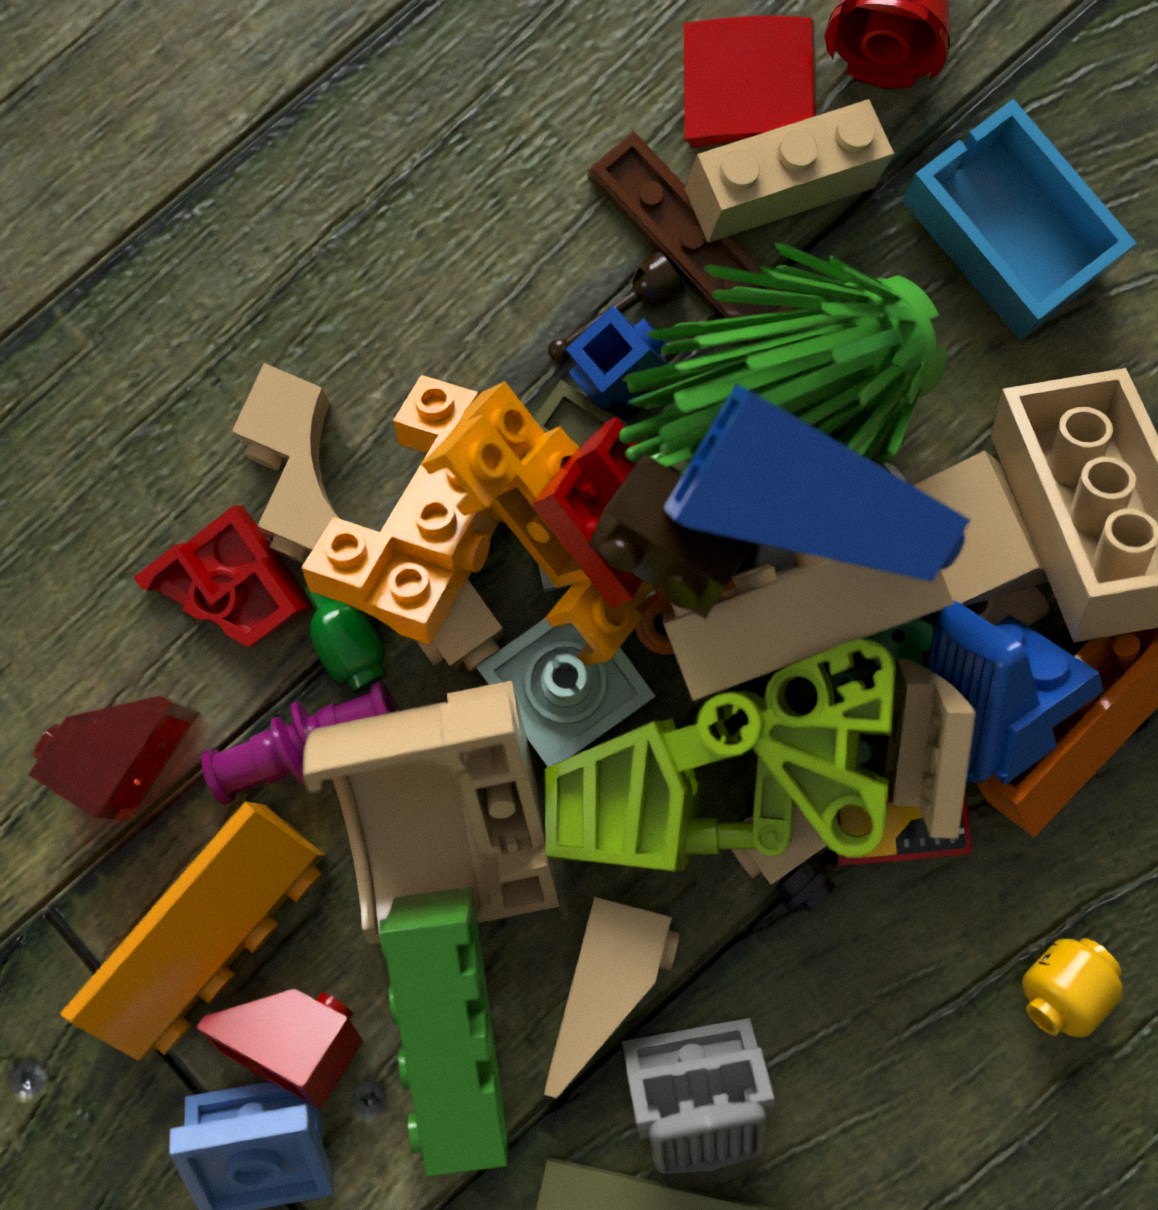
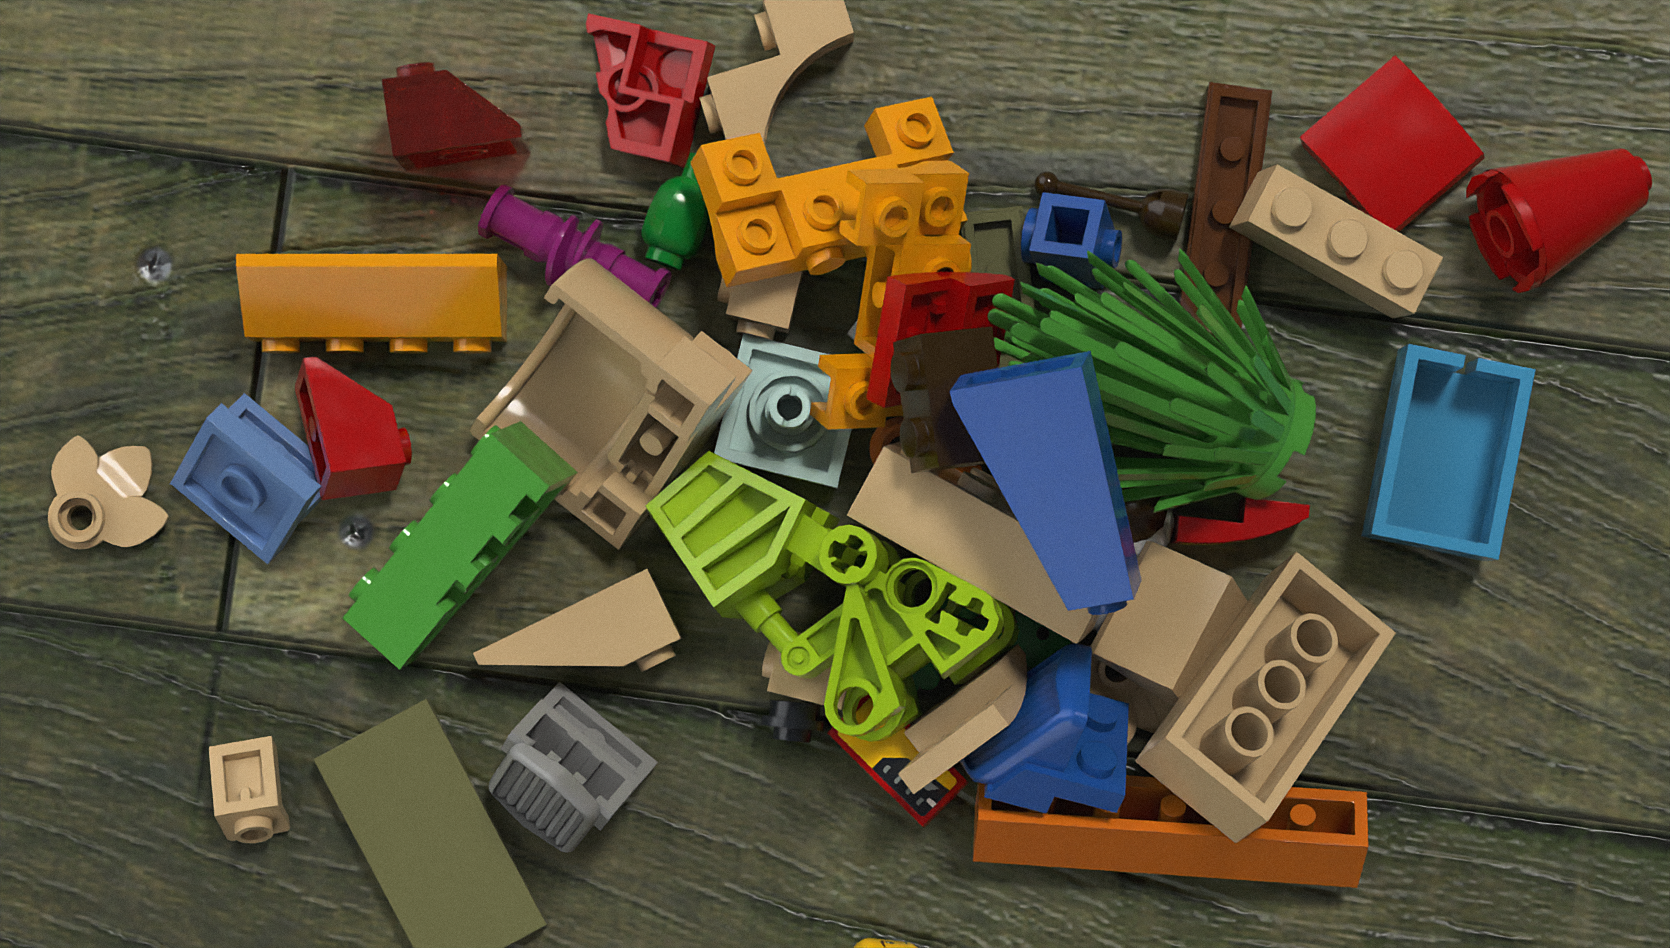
camera: 45 degrees right, 5 degrees up
none -> red slope [1171,498,1310,545]

